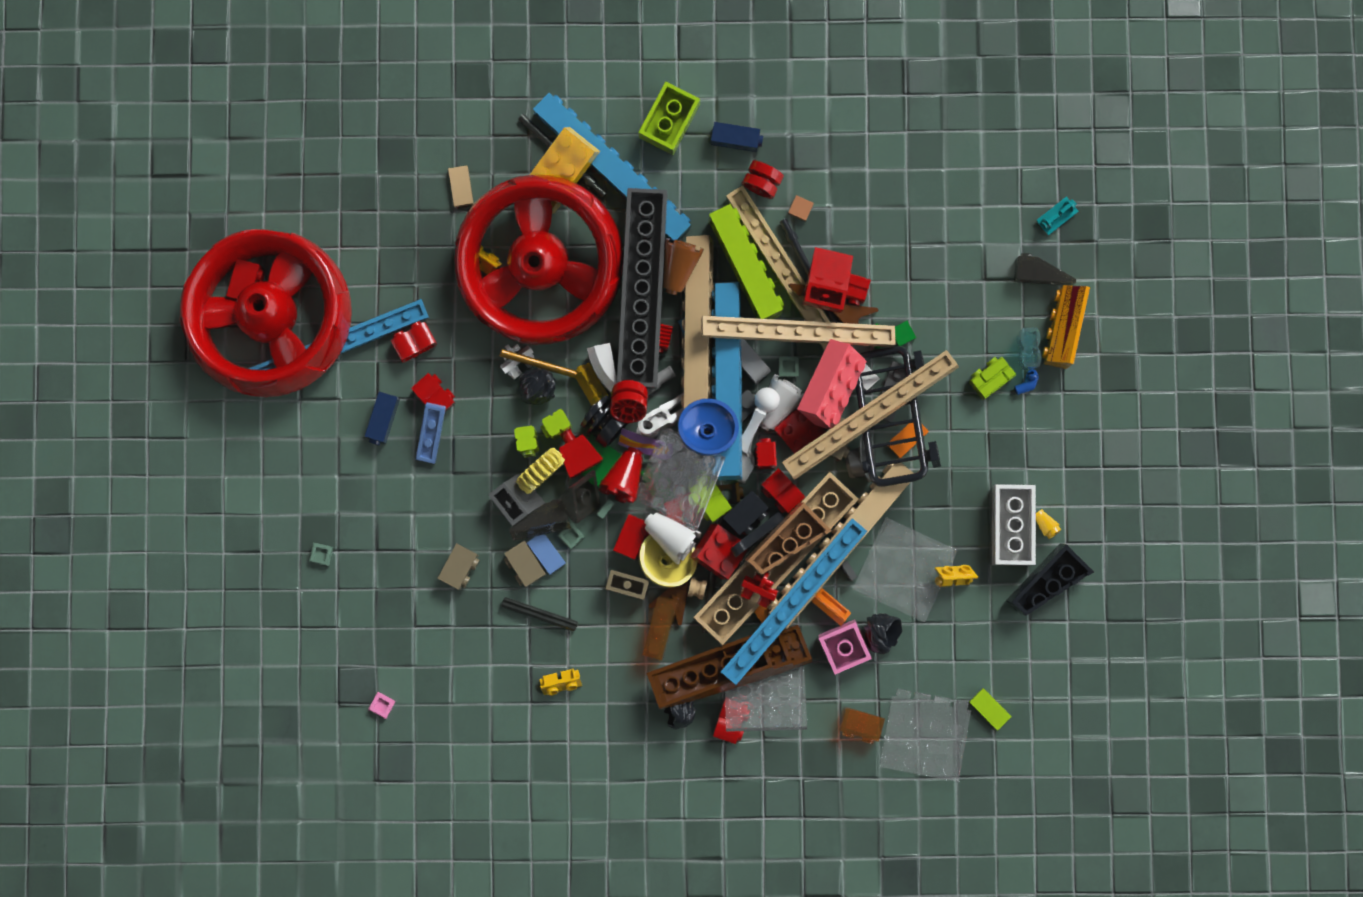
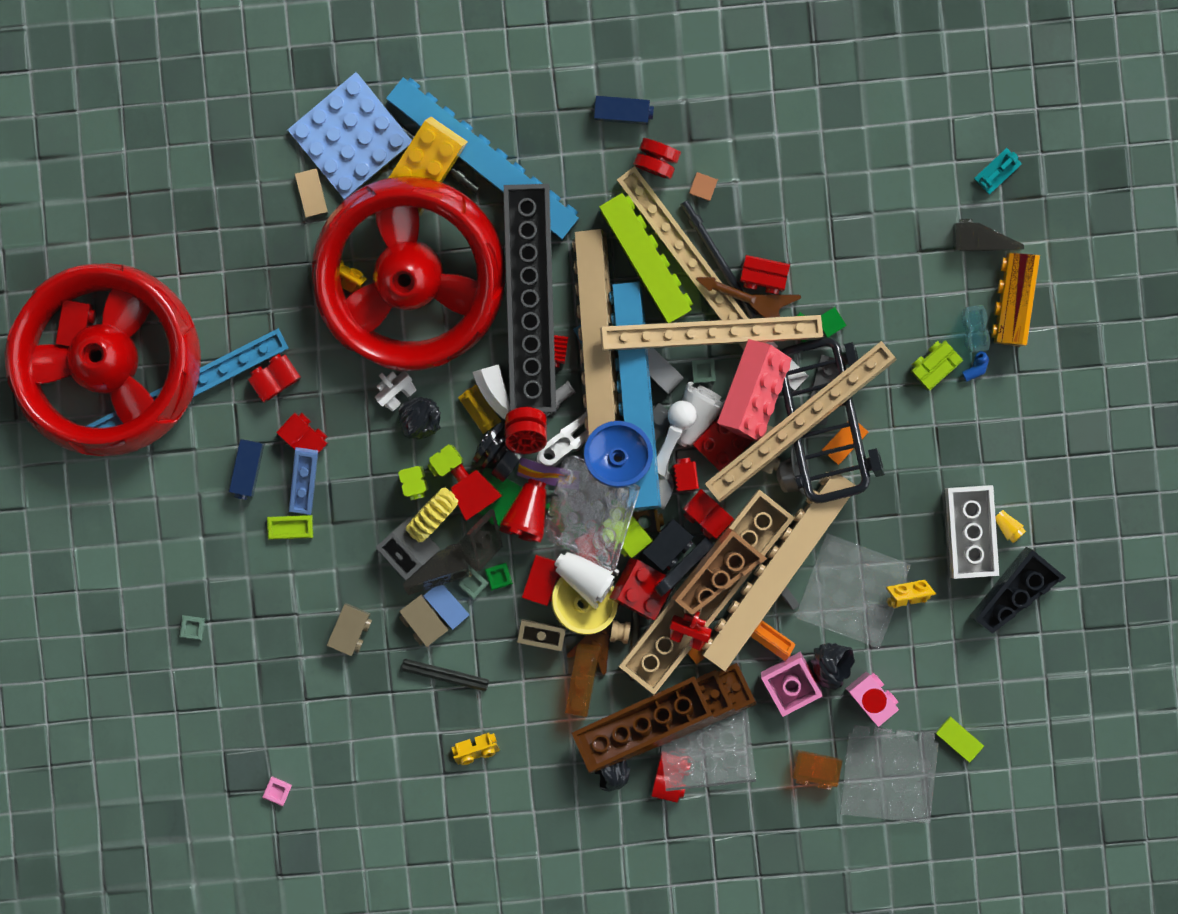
camera: 10 degrees left, 5 degrees up
pearl gold bar [499,349,577,378] -> none
sand green tile [597,499,615,520] -> none
lime brick [638,81,700,155] -> none
dark orange cone [663,238,704,295] -> none
dark azure plate [721,518,867,685] -> none
red slope [802,247,853,313] -> none
none -> lime tile [267,515,314,540]
none -> light blue plate [288,72,412,199]
none -> green tile [485,563,513,591]
none -> bright pink brick [846,672,899,727]

